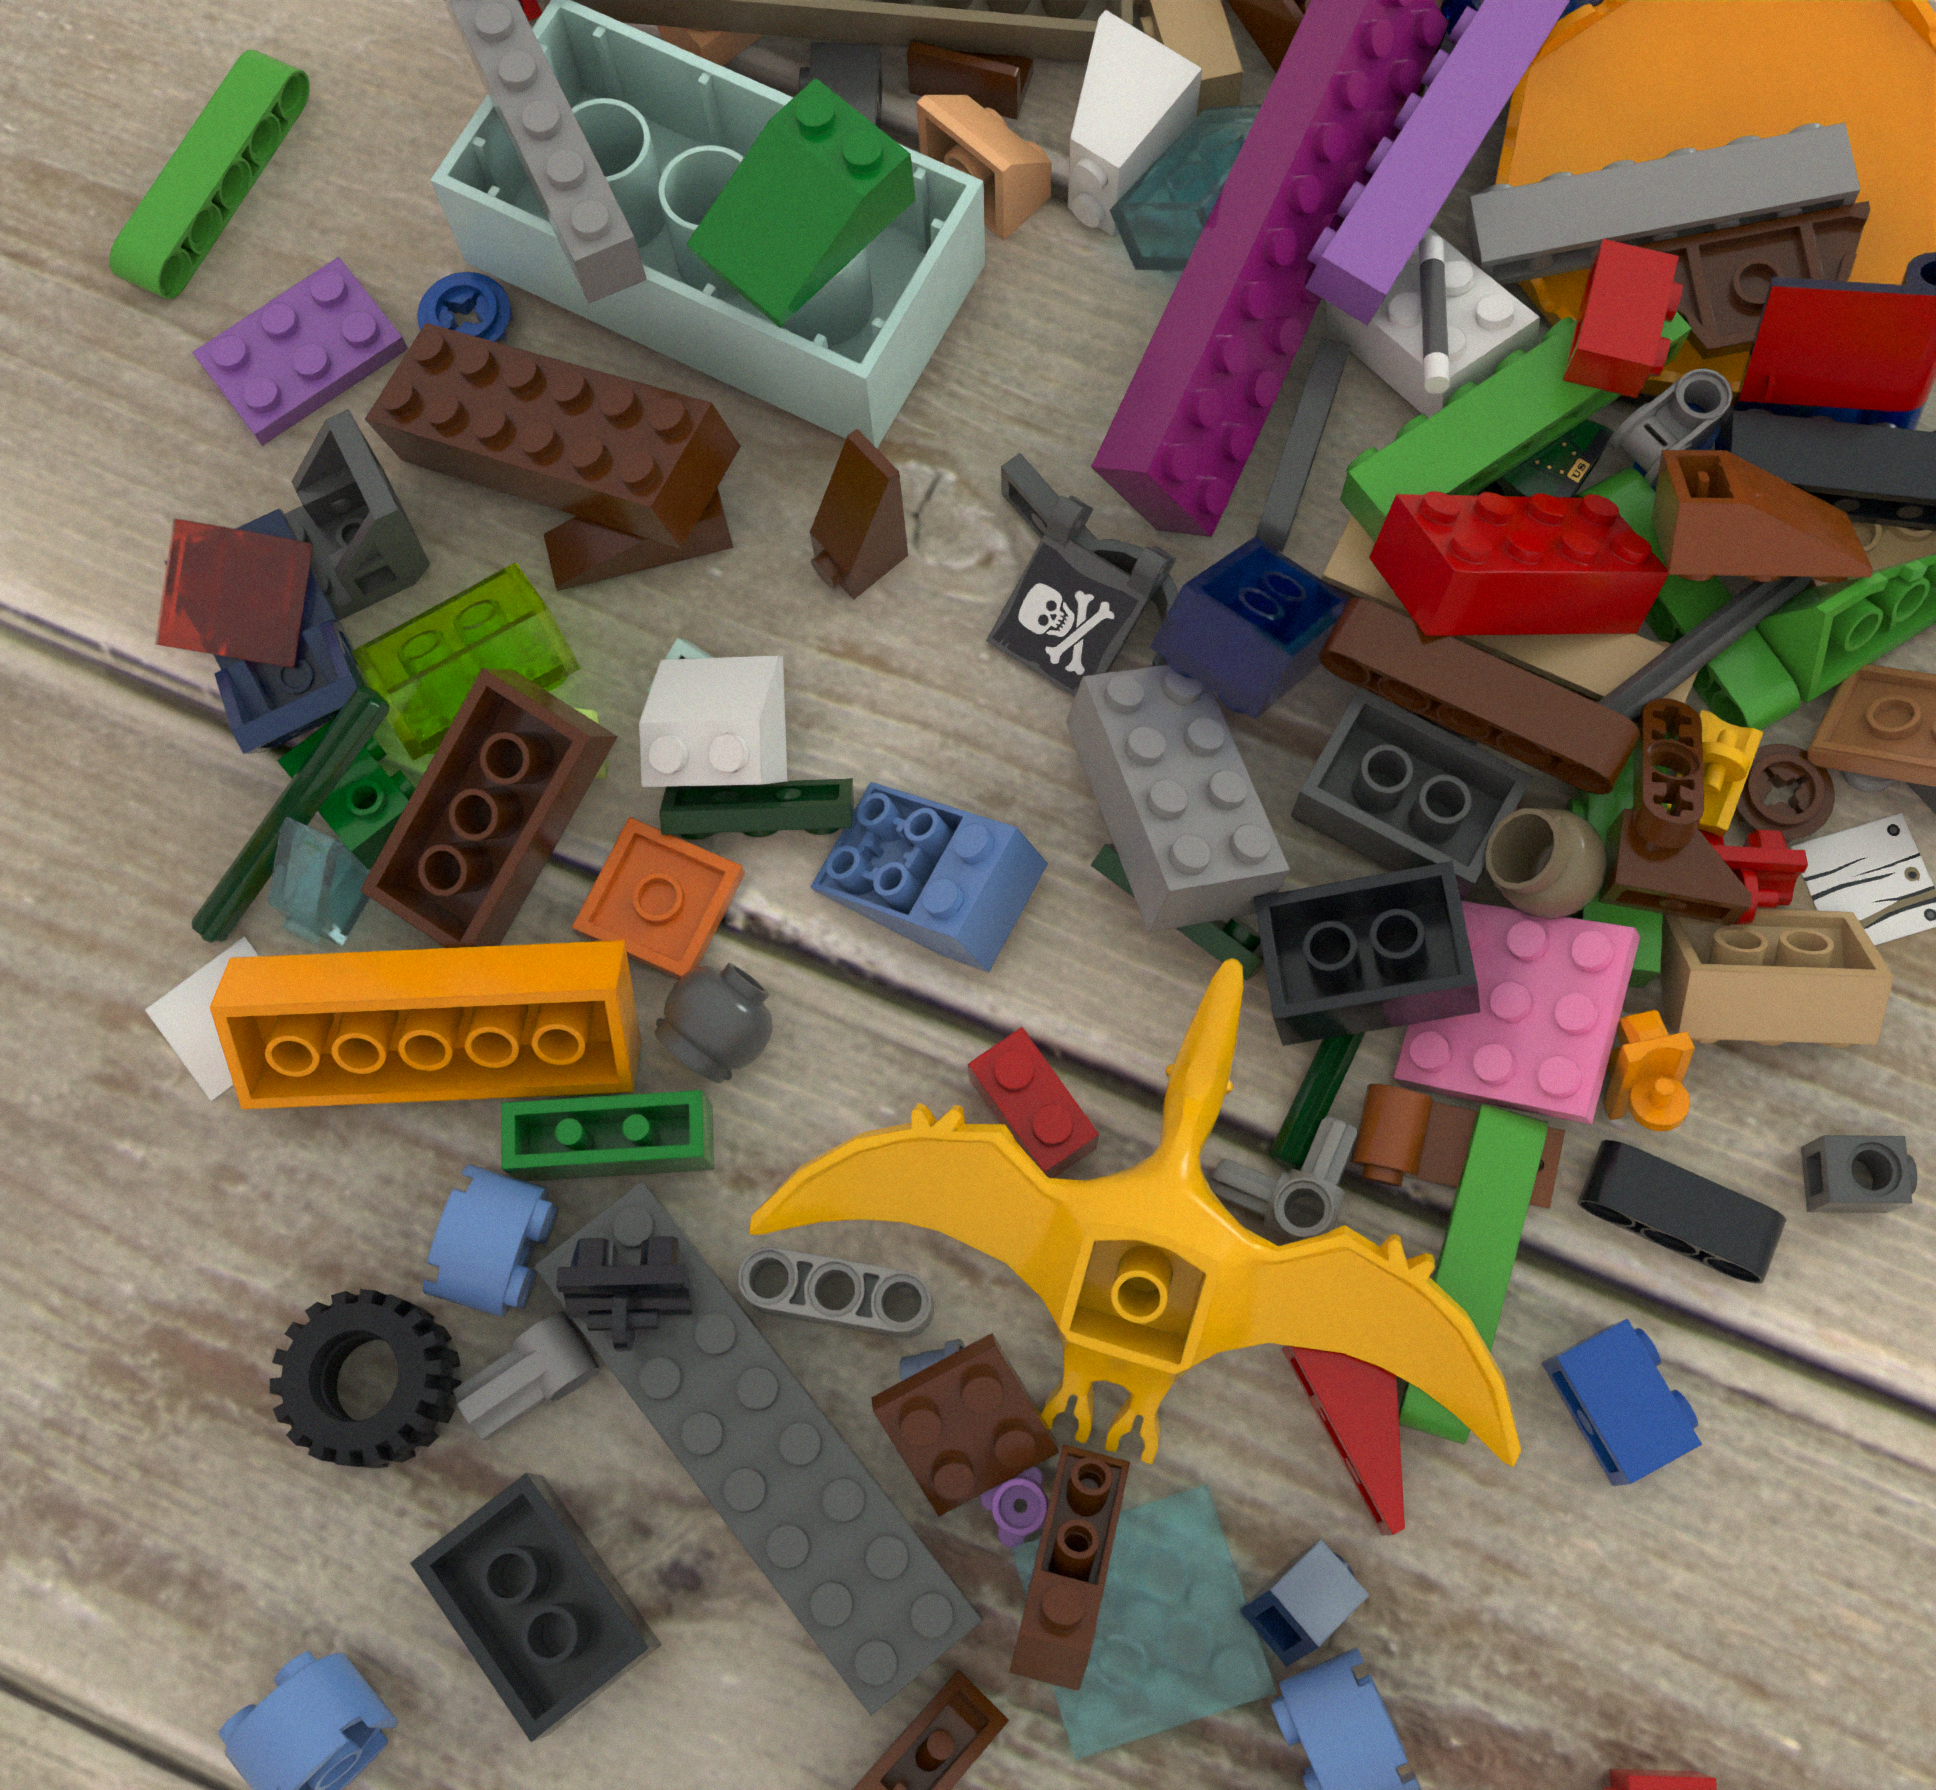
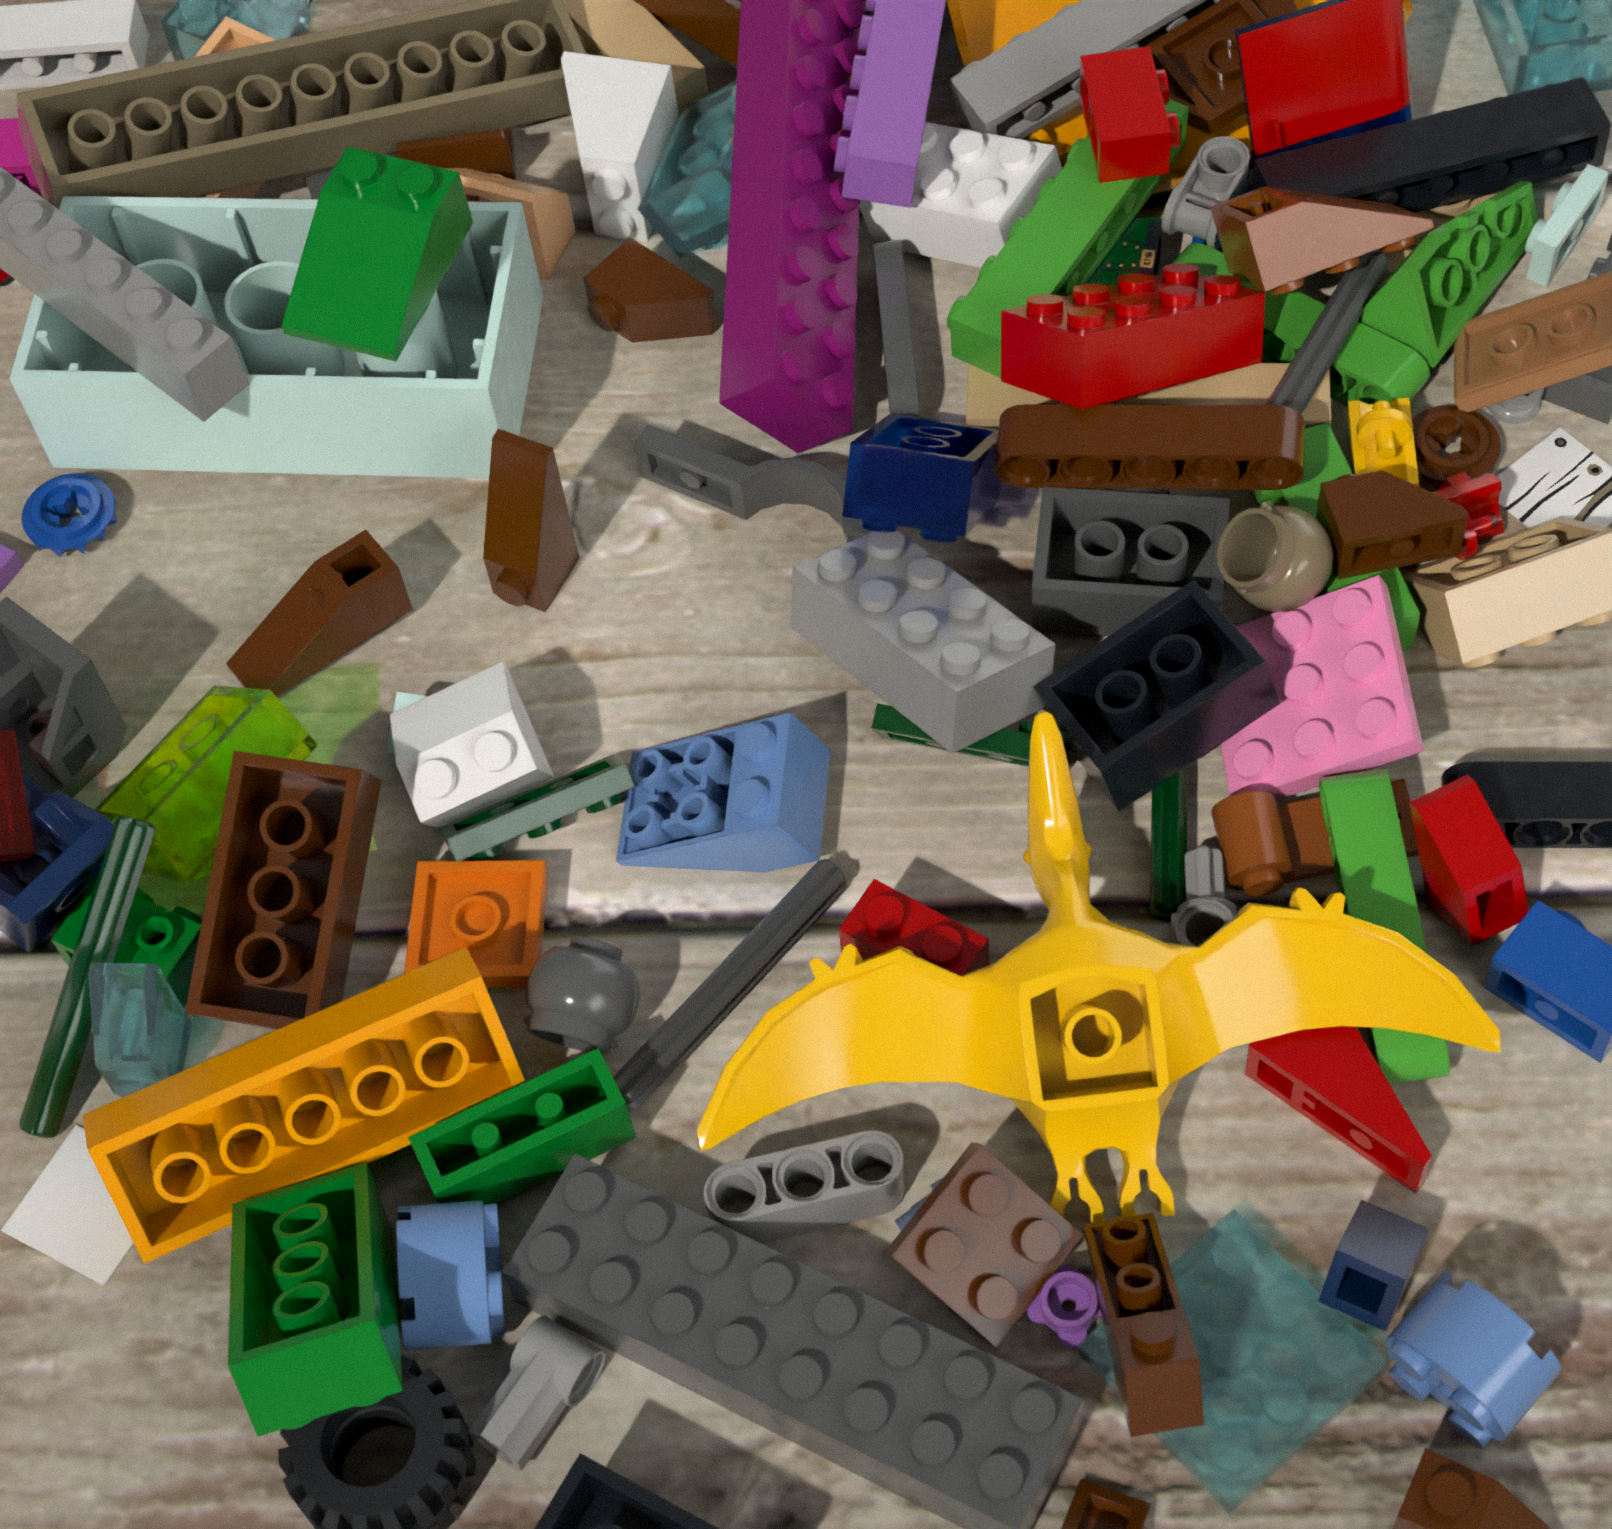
camera: 20 degrees left, 15 degrees down
reddish brown brick [365,323,741,549] -> none
black hips [556,1236,694,1352] -> none
flag [986,495,1177,696] -> none
dark grey bar [1419,236,1450,394] -> none
light orange hips [1603,1010,1695,1131] -> none
reddish brown beam [1633,698,1704,848] -> none
none -> green brick [228,1162,403,1437]
none -> reddish brown slope [583,237,720,343]
none -> dark grey axle [613,859,847,1110]
none -> red slope [1409,775,1529,946]

